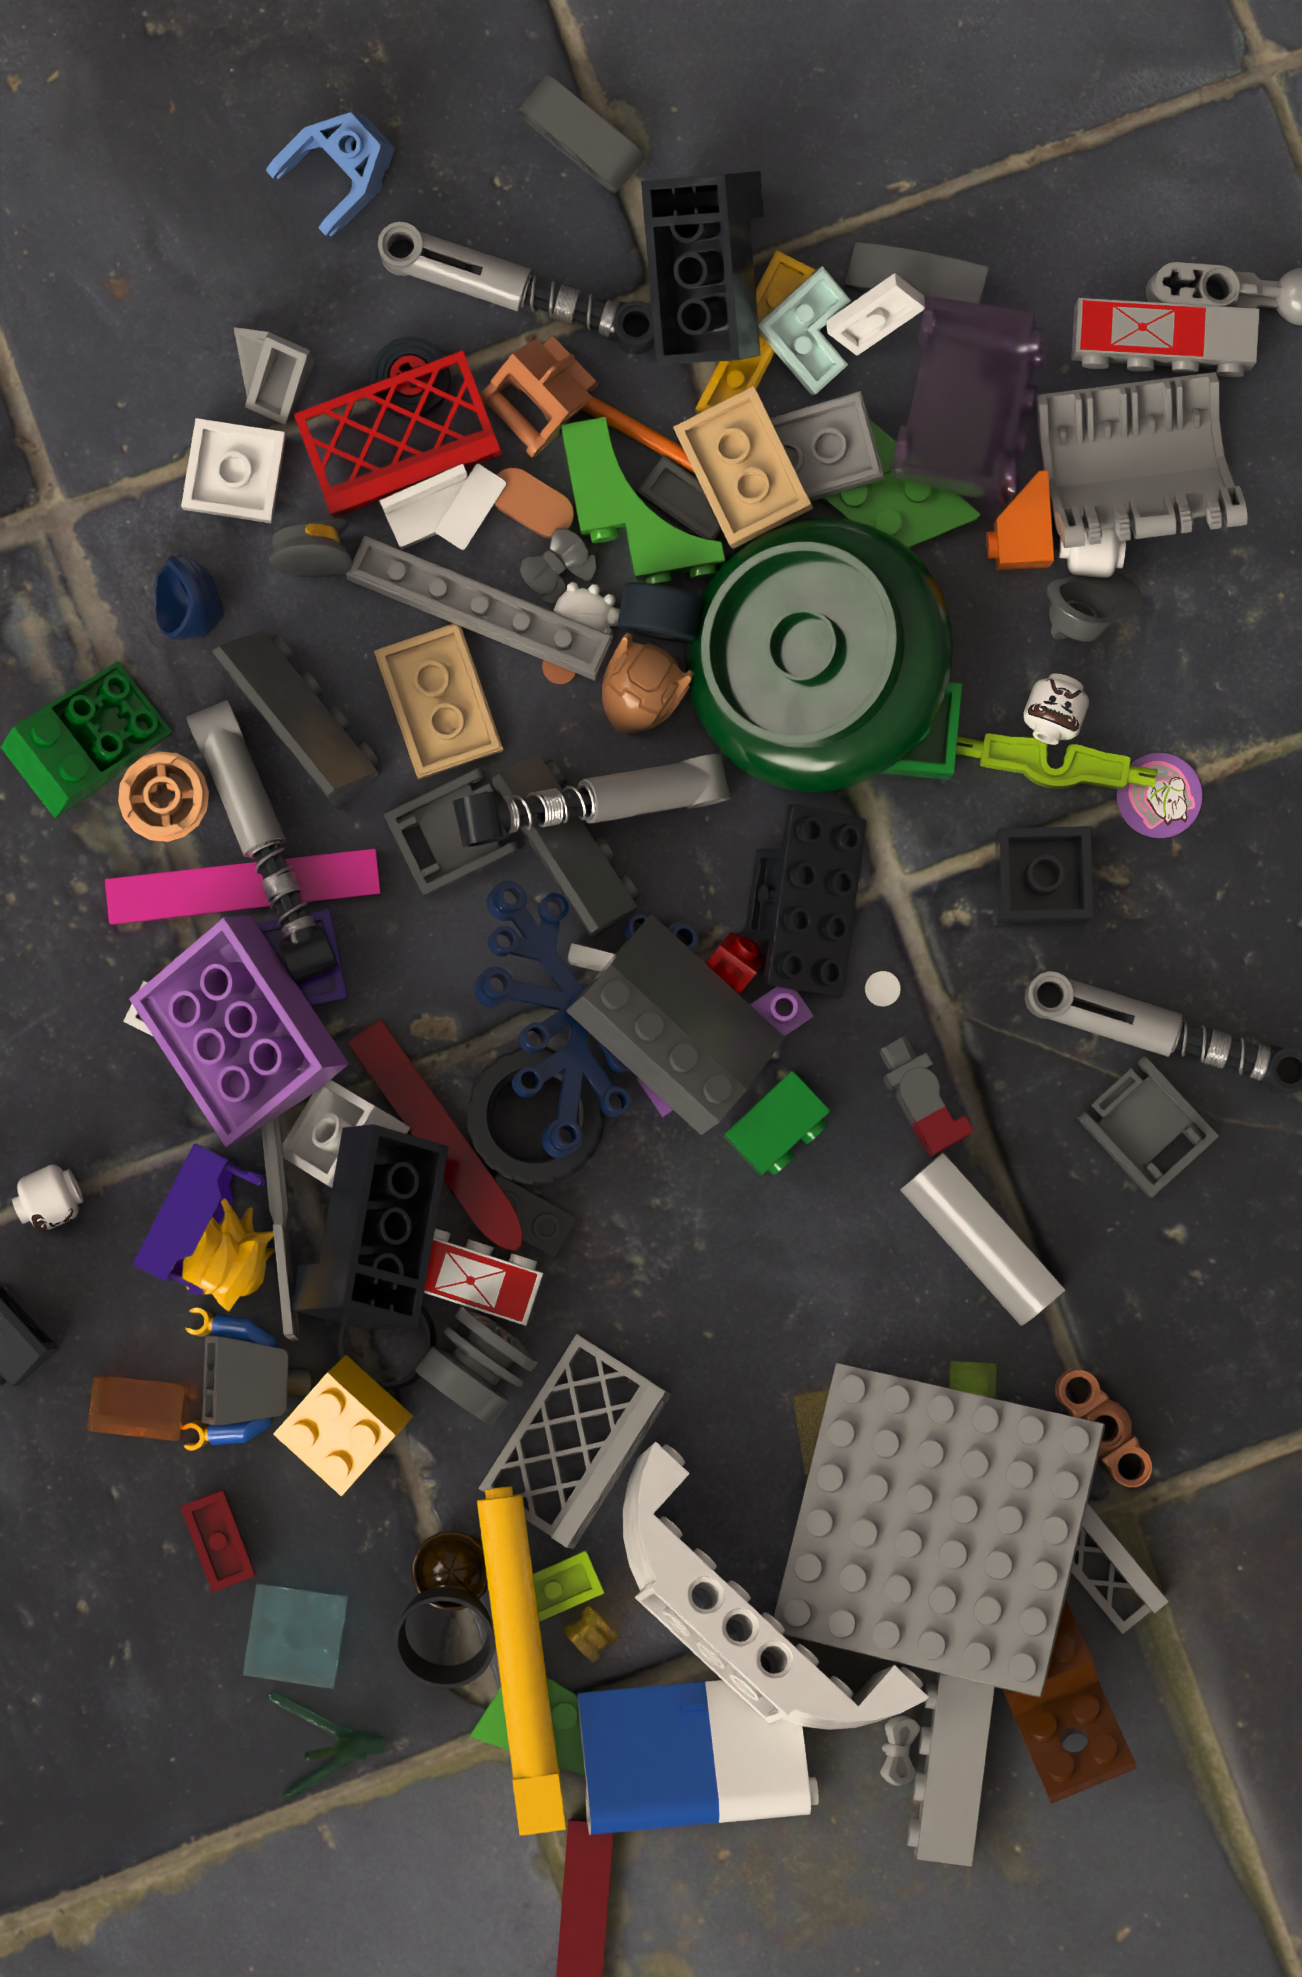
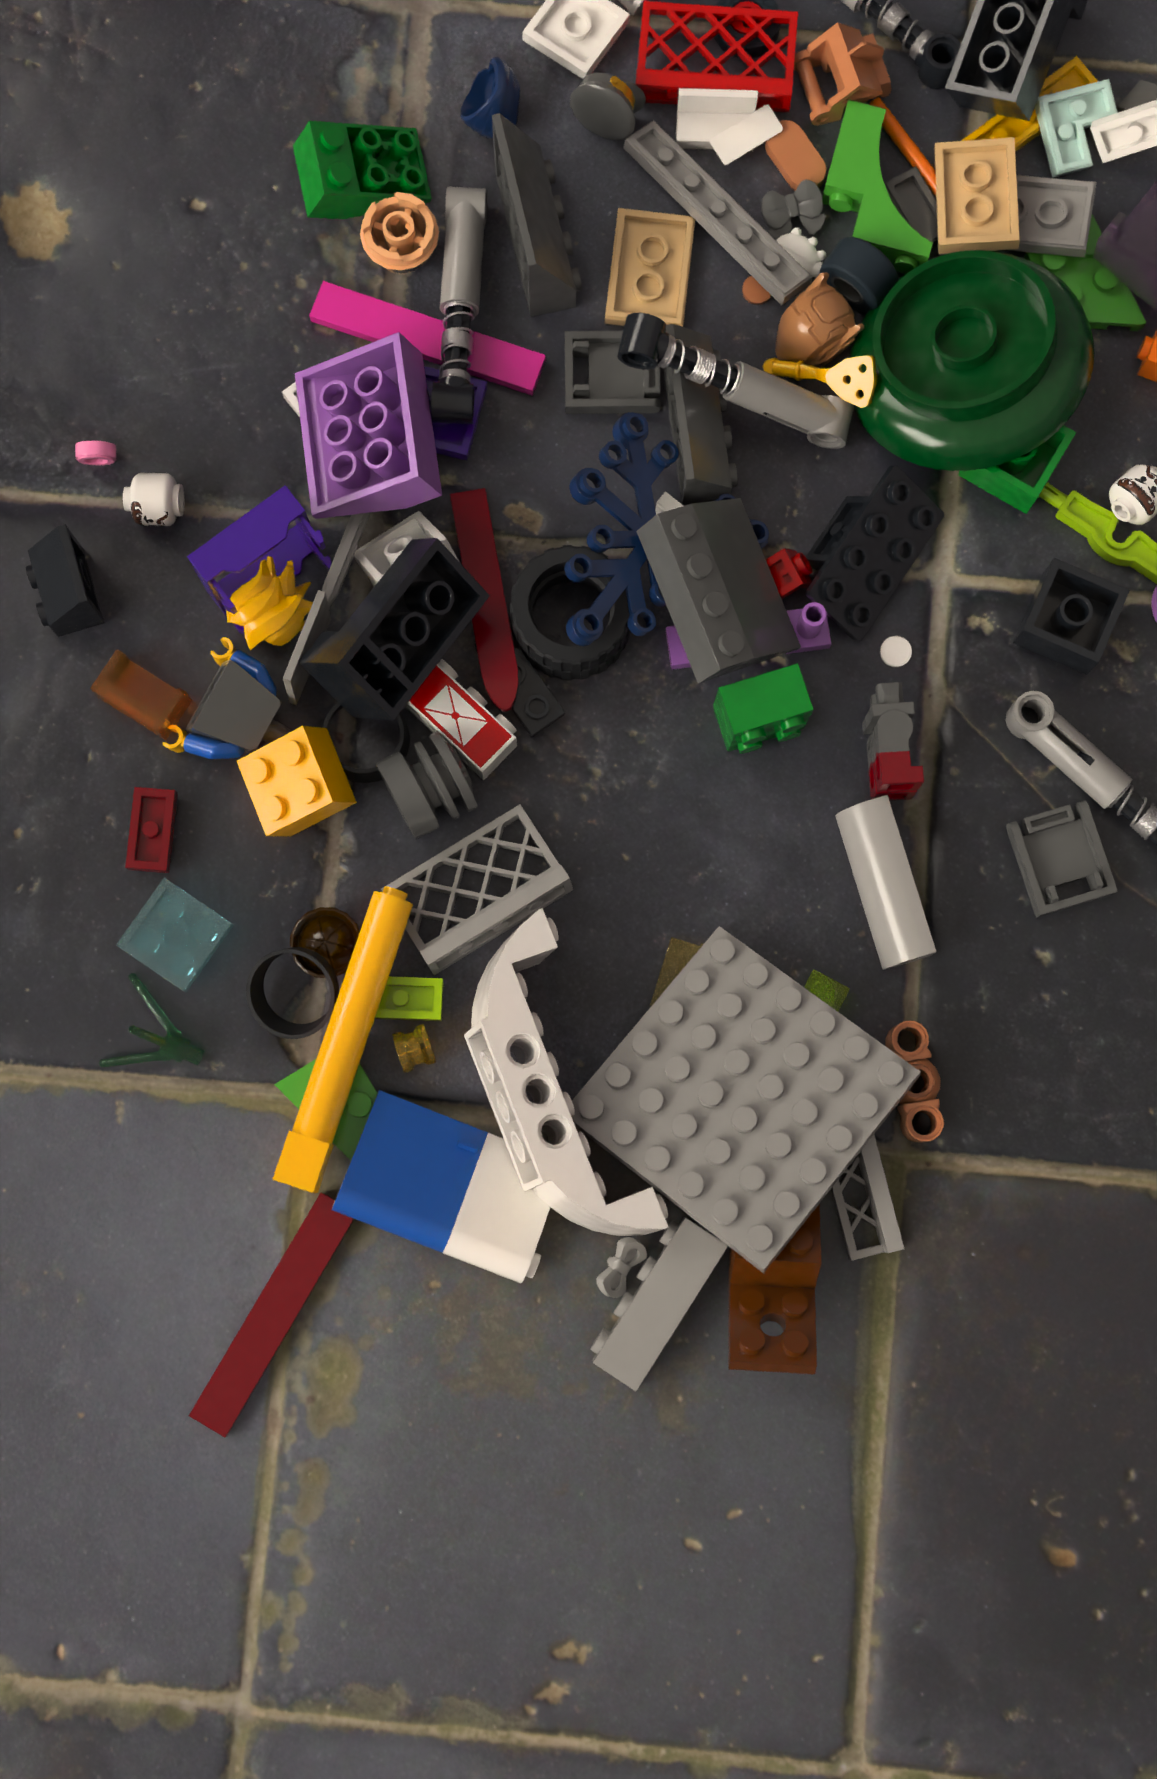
camera: 25 degrees right, 5 degrees down
none -> yellow piece [763,355,877,408]

